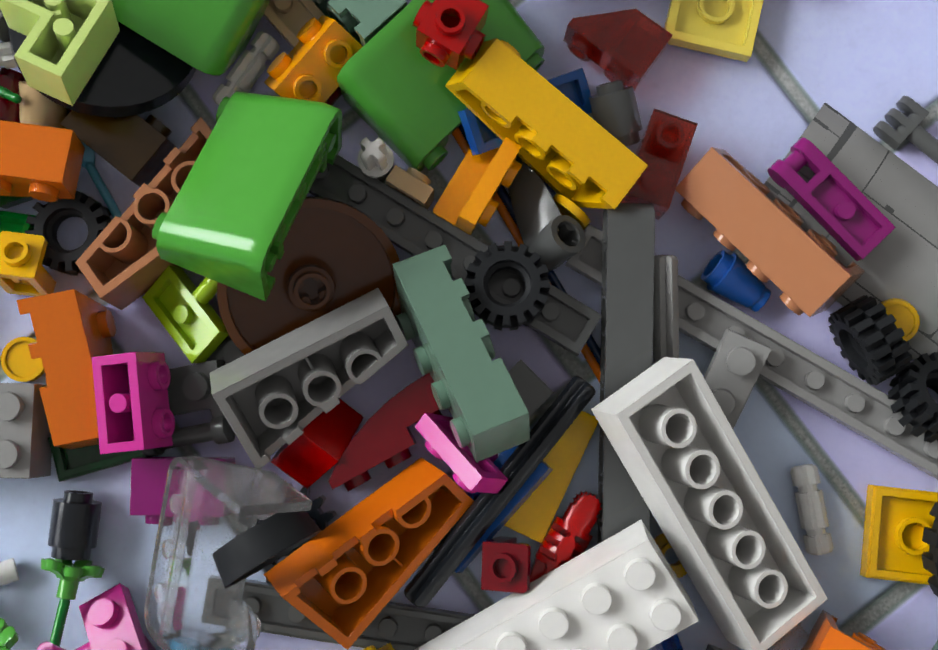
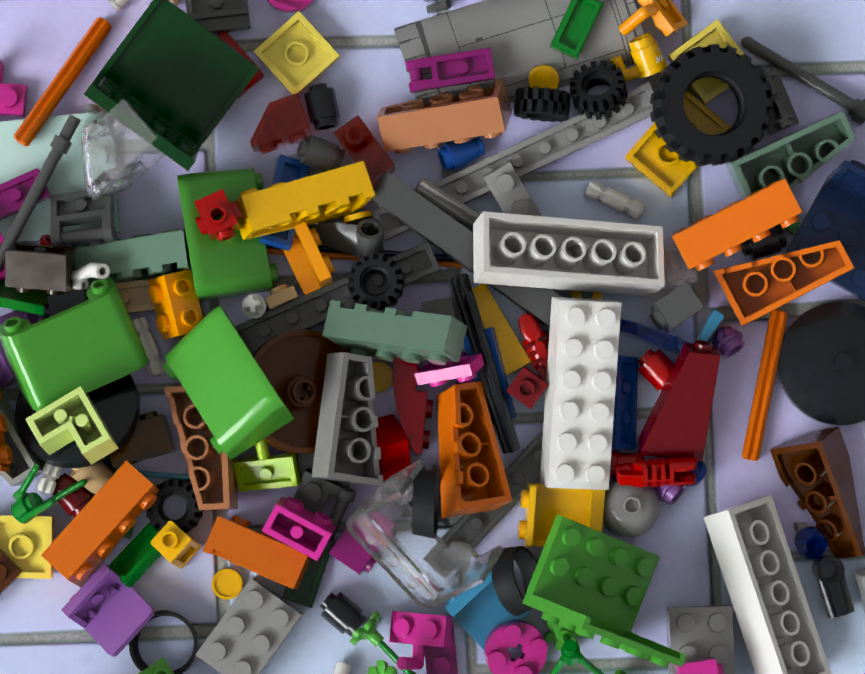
camera: 50 degrees left, 0 degrees up
none -> black brick [304,83,340,131]
none -> yellow piece [372,361,393,392]

